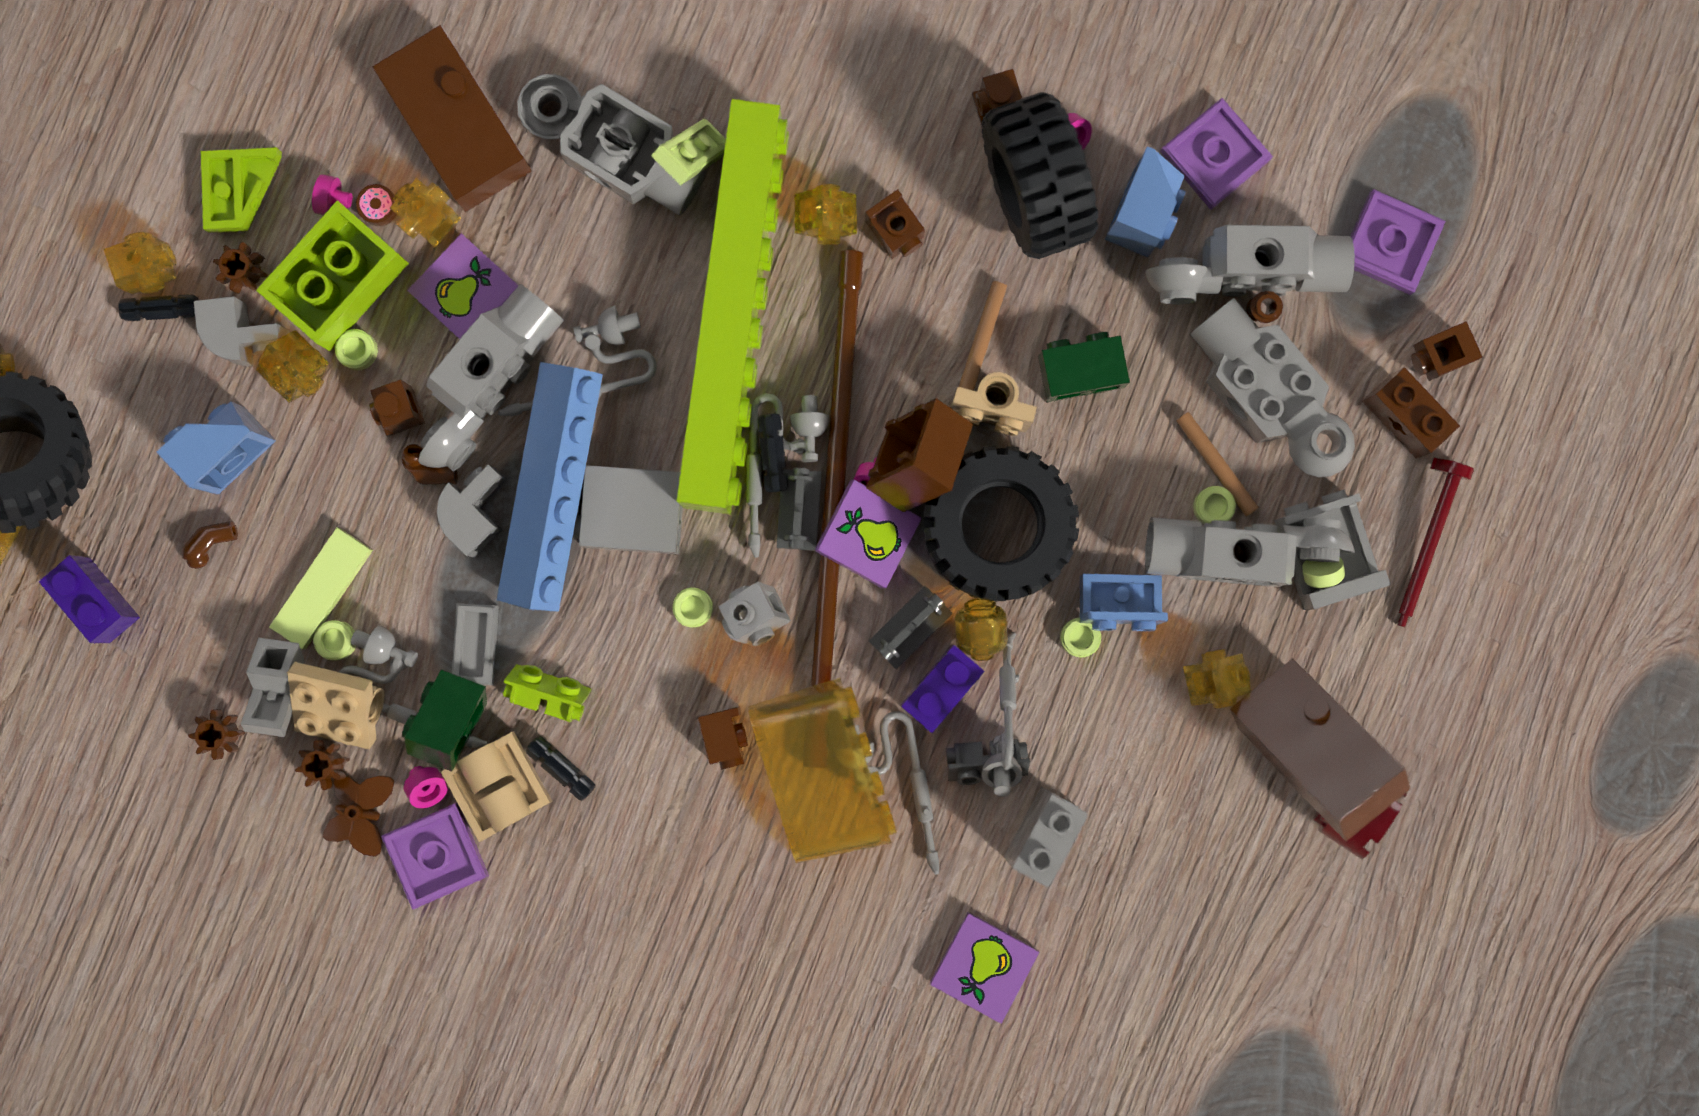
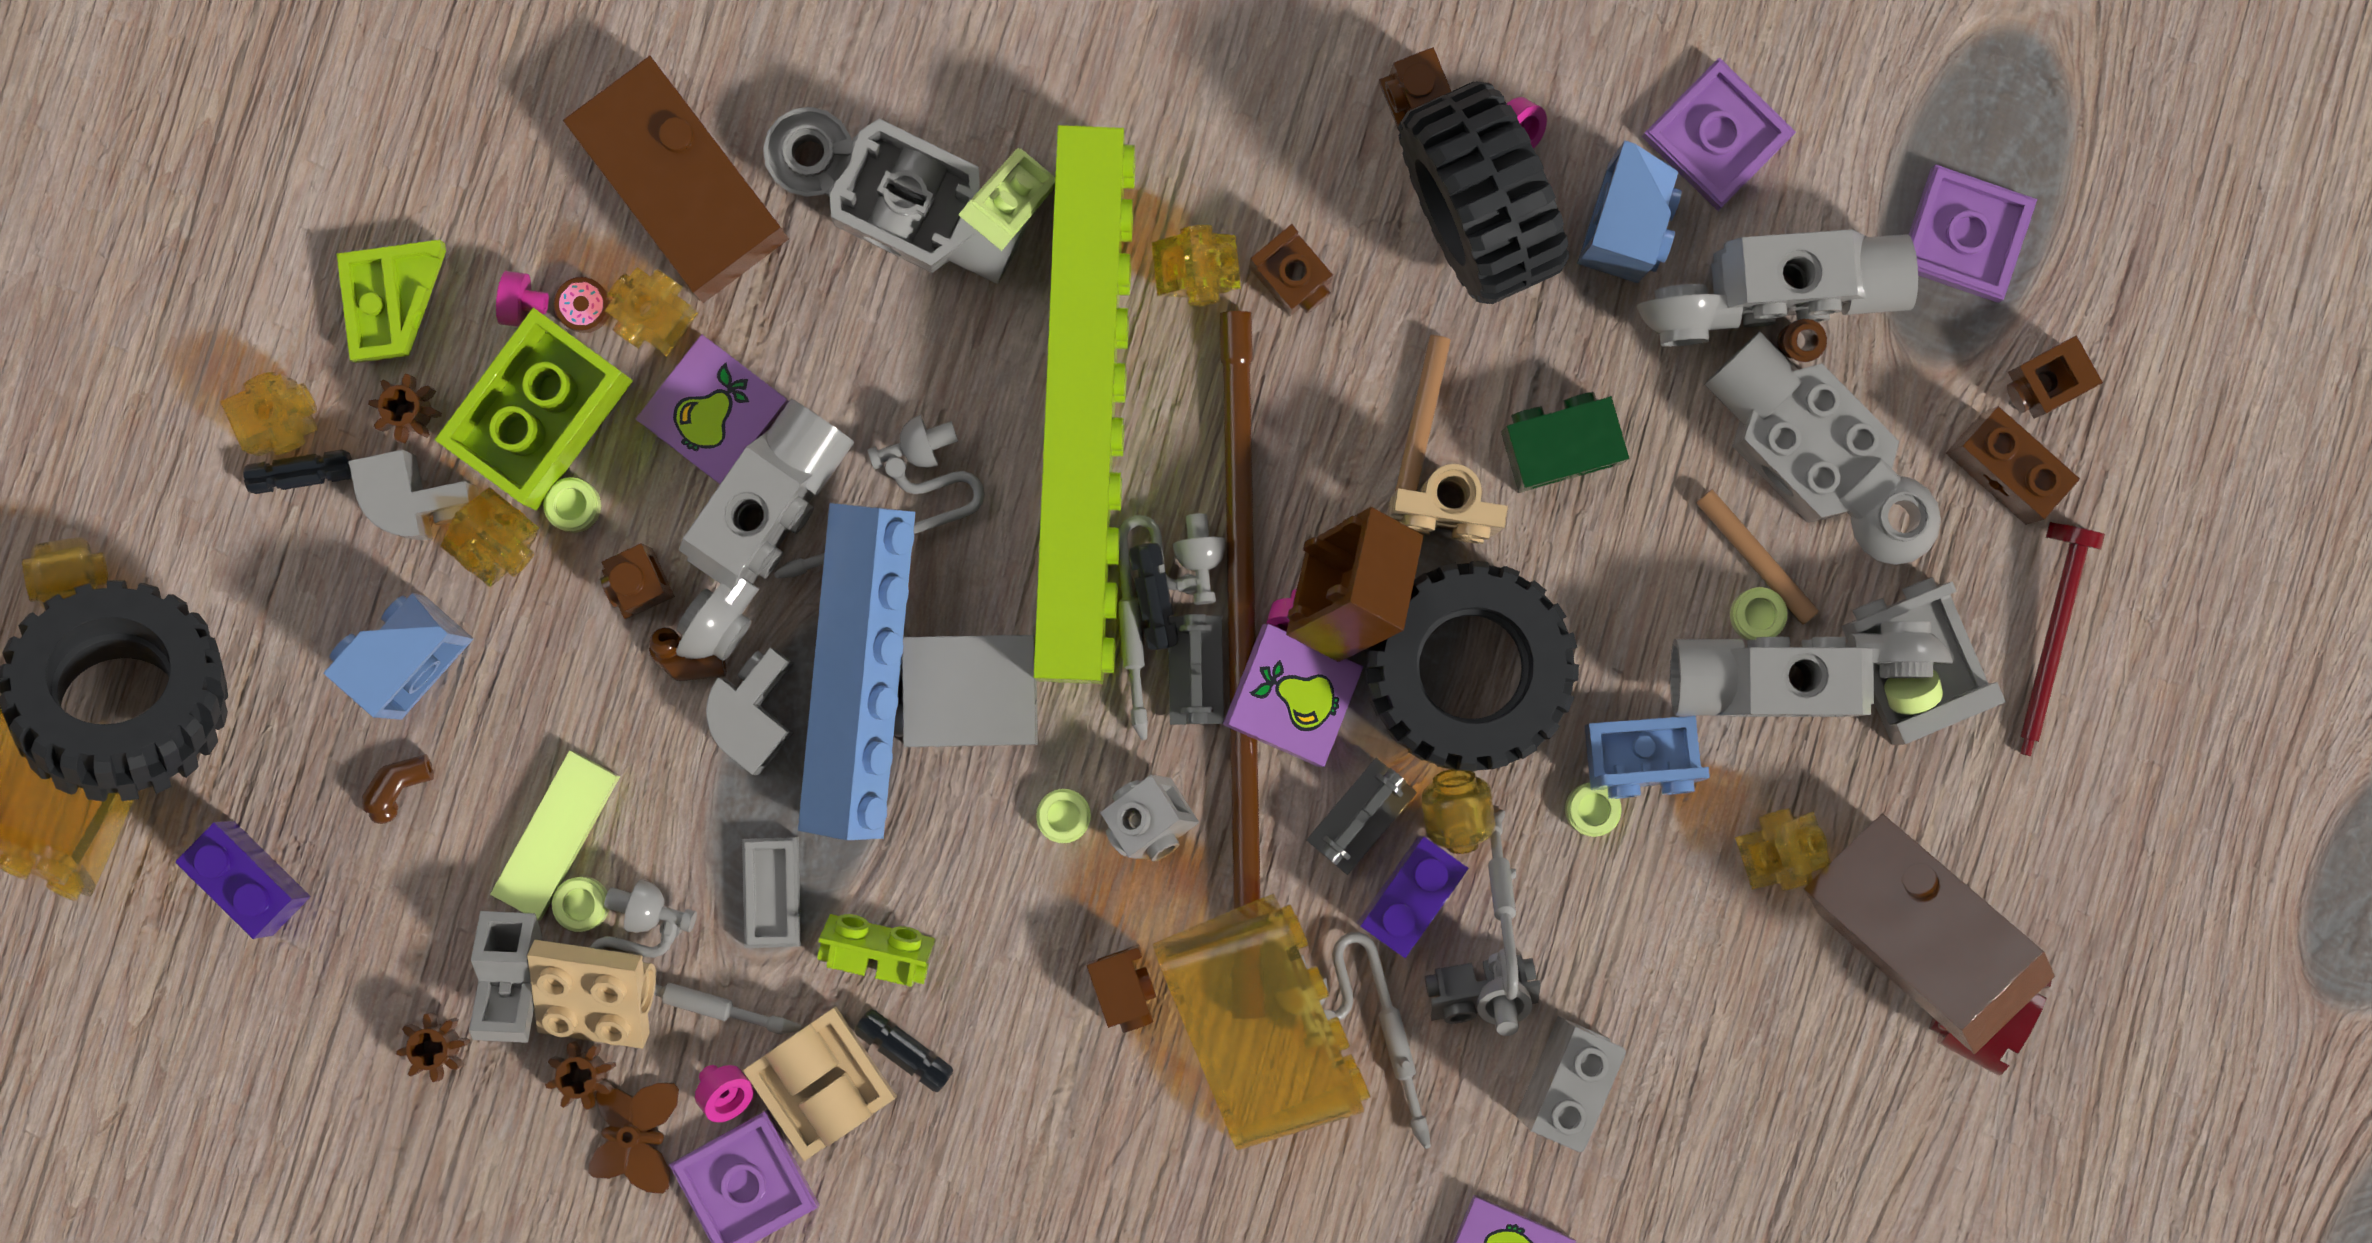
camera: 10 degrees left, 0 degrees up
dark green brick [402,670,487,772] -> none

